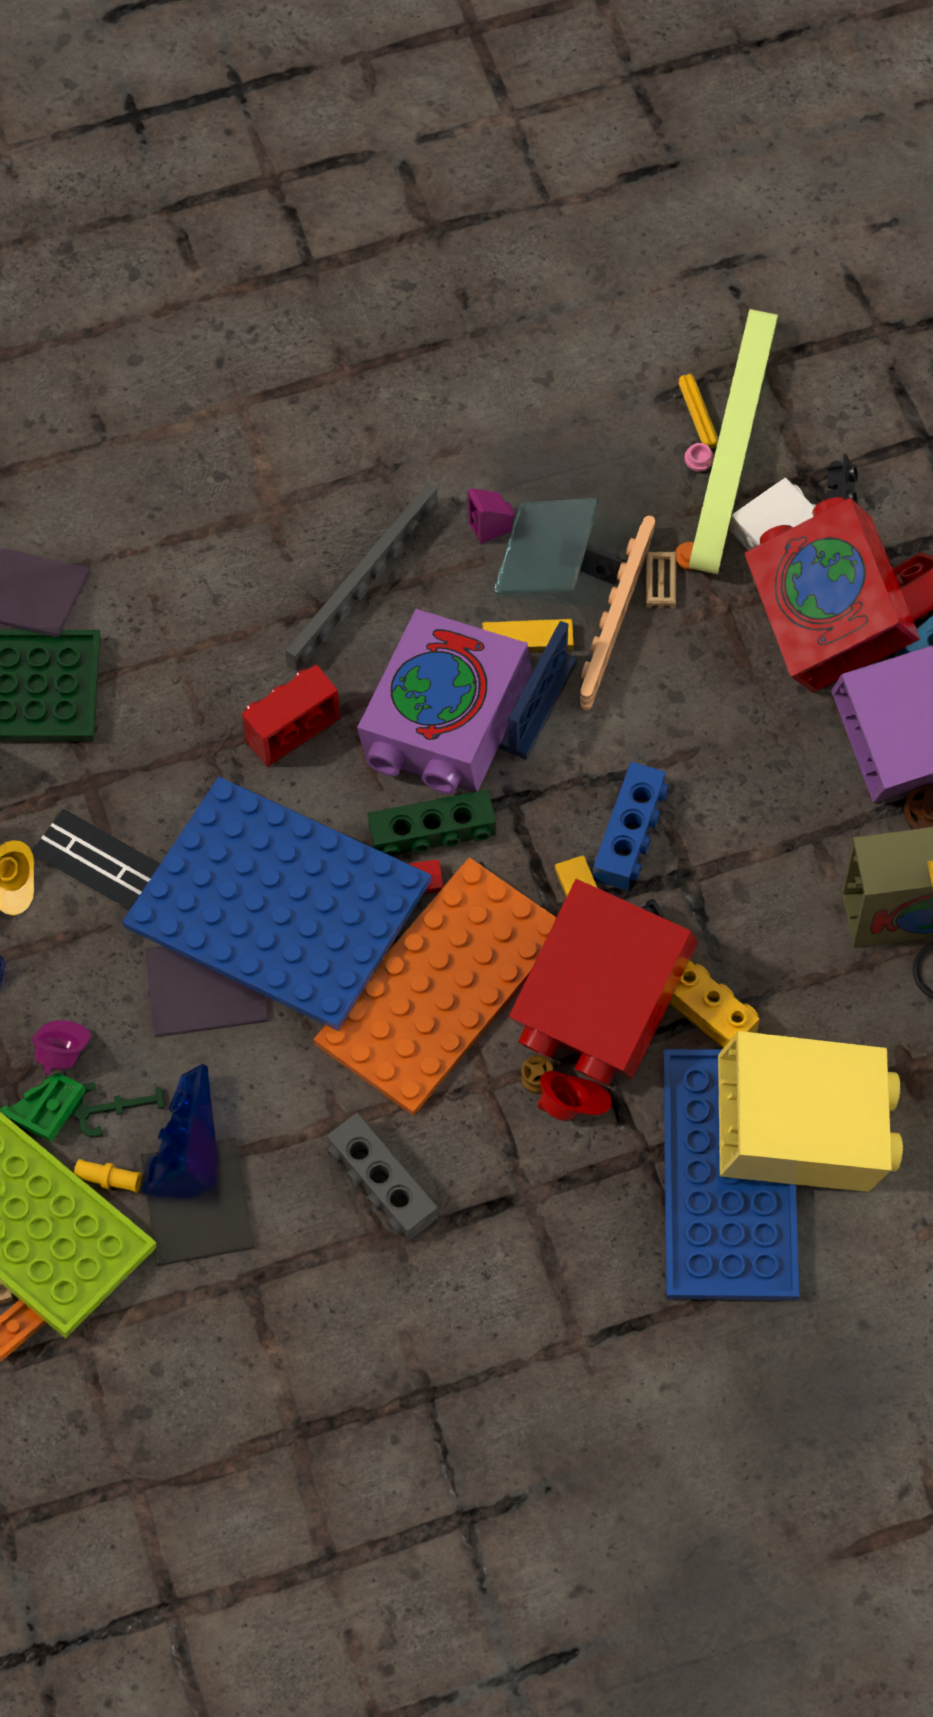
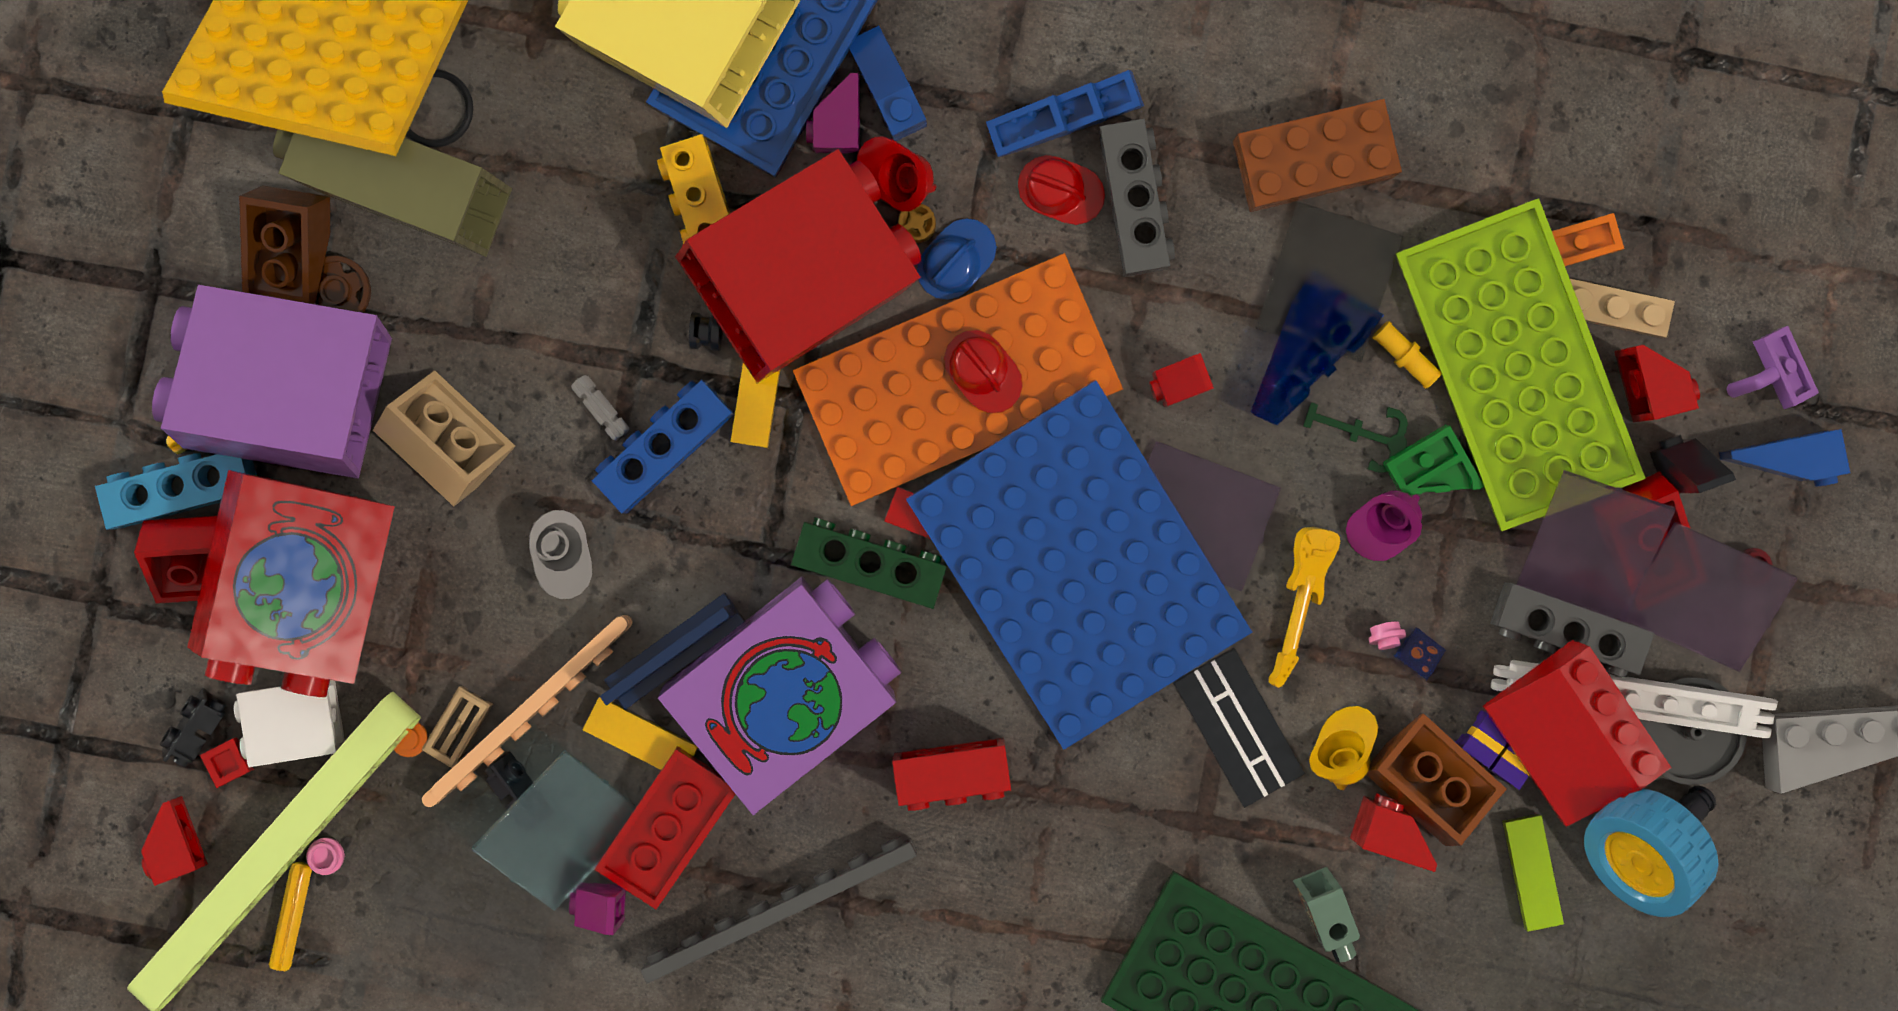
camera: 155 degrees left, 25 degrees up
none -> red slope [141,796,208,886]
none -> red plate [200,737,254,788]
none -> tan slope [373,371,515,506]
none -> light grey piece [528,510,592,599]
none -> light grey axle [571,375,629,440]
none -> red plate [594,746,735,910]
none -> magenta slope [806,73,860,153]
none -> blue slope [849,26,927,141]
none -> blue piece [917,219,997,300]
none -> red piece [944,330,1023,413]
none -> blue slope [986,70,1144,157]
none -> red piece [1018,155,1105,225]
none -> red slope [1149,353,1214,407]
none -> dark orange brick [1233,99,1402,212]
none -> yellow piece [1269,527,1340,688]
none -> bright pink plate [1368,622,1406,650]

